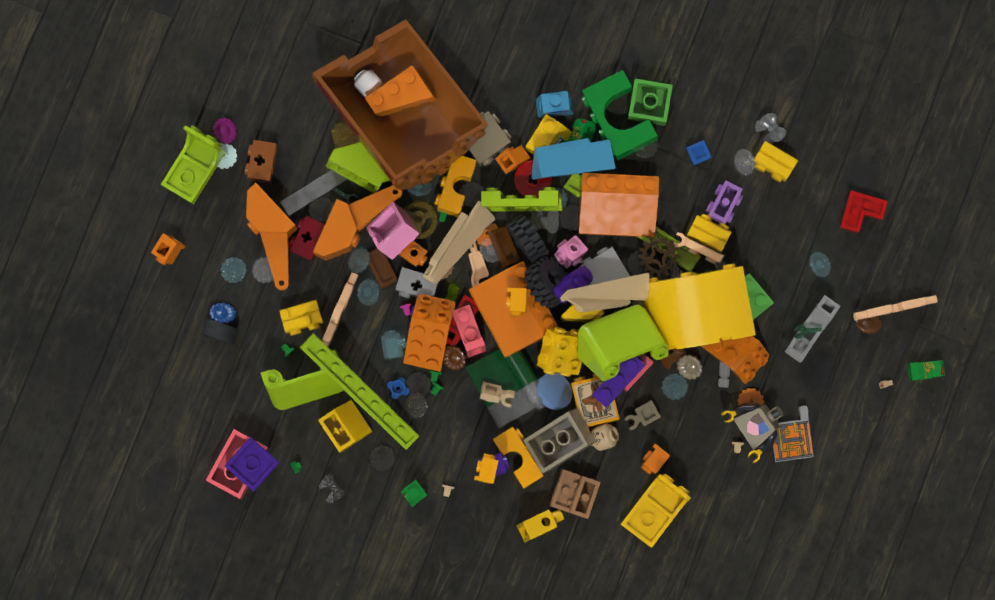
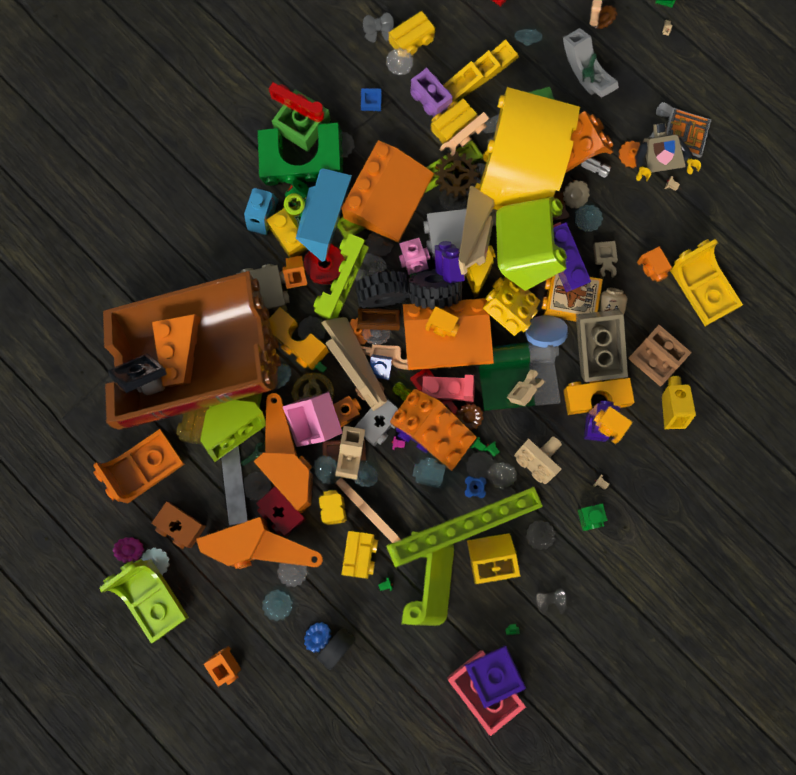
camera: 60 degrees left, 5 degrees down
none -> orange bracket [93,429,185,504]
none -> black plate [108,353,167,393]
none -> red plate [269,82,324,122]
none -> lime cone [284,193,305,215]
none -> yellow brick [319,490,347,525]
none -> tan brick [335,426,365,480]
none -> plate [370,354,393,380]
none -> yellow slope [443,40,519,102]
none -> tan plate [514,437,562,485]

